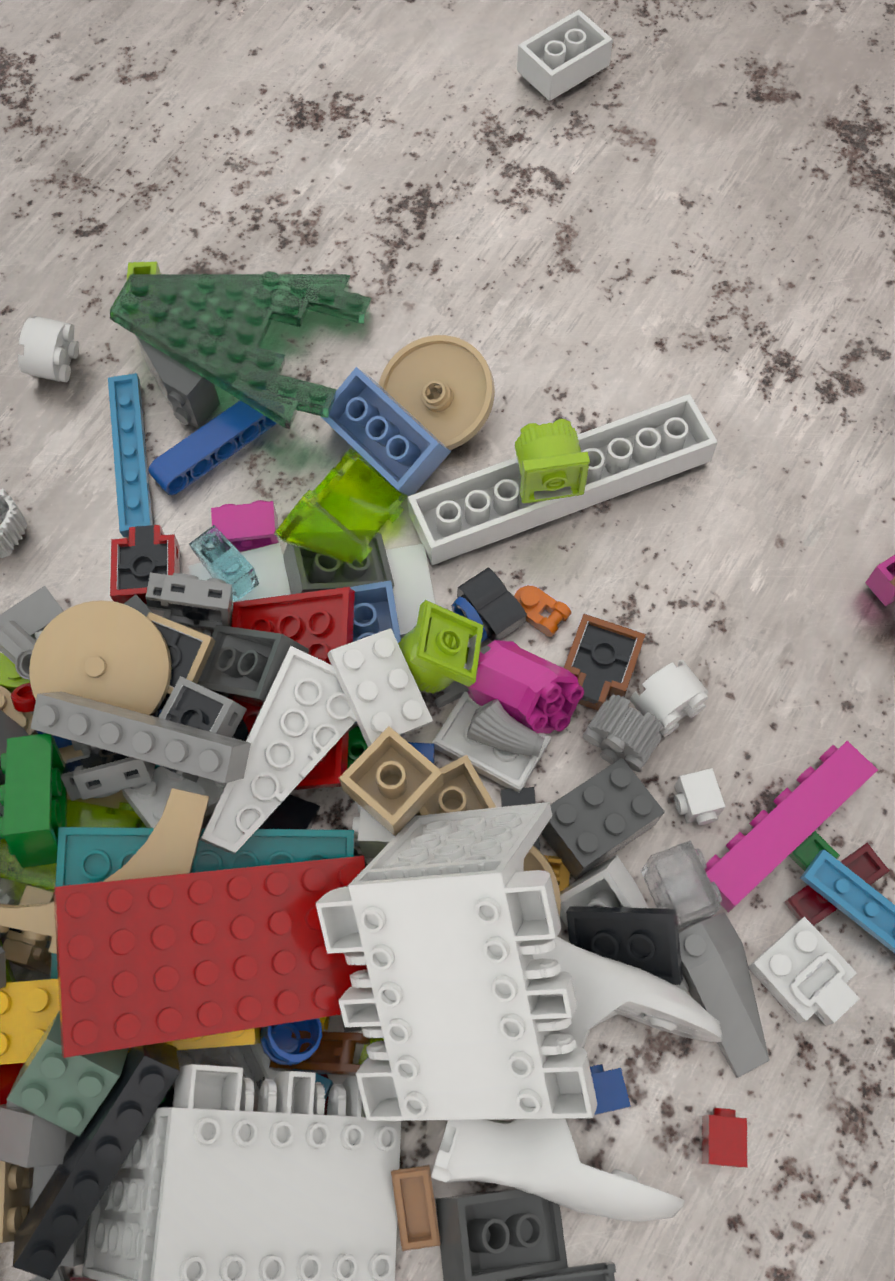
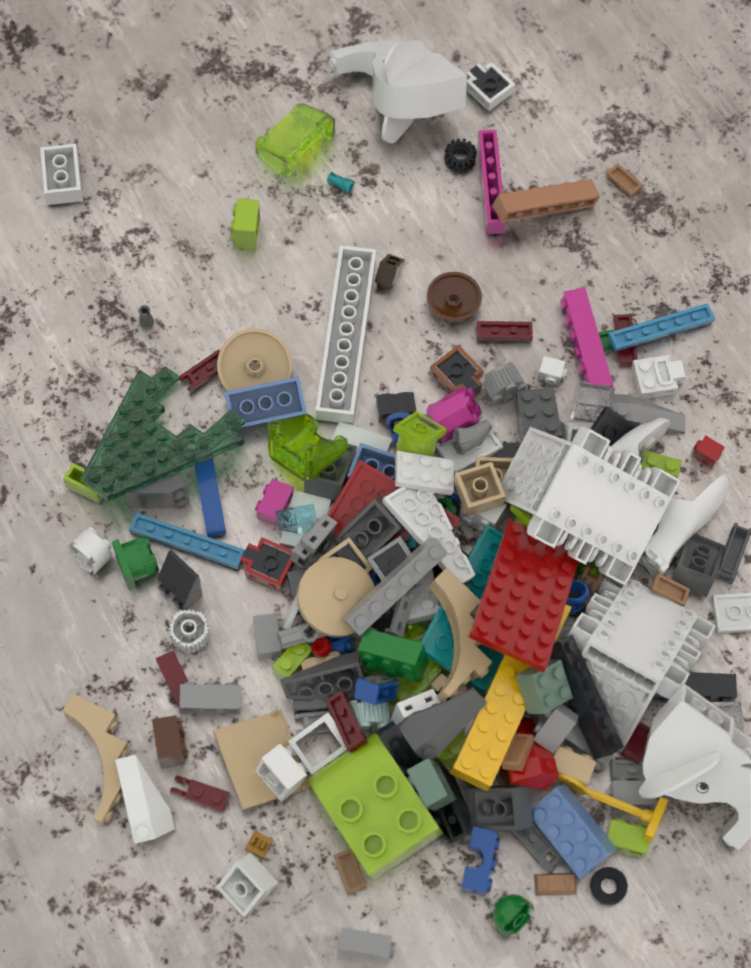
camera: 65 degrees left, 0 degrees up
lime piece [514,419,590,503] -> none
orange plate [514,585,572,637] -> none
white brick [630,660,708,737] -> none
none -> green piece [112,536,159,589]
none -> dark grey pin [138,305,154,329]
none -> black slope [157,550,203,611]
none -> dark red hinge [178,349,220,392]
none -> lime brick [230,198,261,250]
none -> clear neon green windscreen [255,103,335,178]
none -> teal pin [327,172,355,194]
none -> dark brown slope [374,254,405,289]
none -> reddish brown dish [427,272,482,322]
none -> dark red plate [476,321,533,342]
none -> lime brick [641,450,682,479]

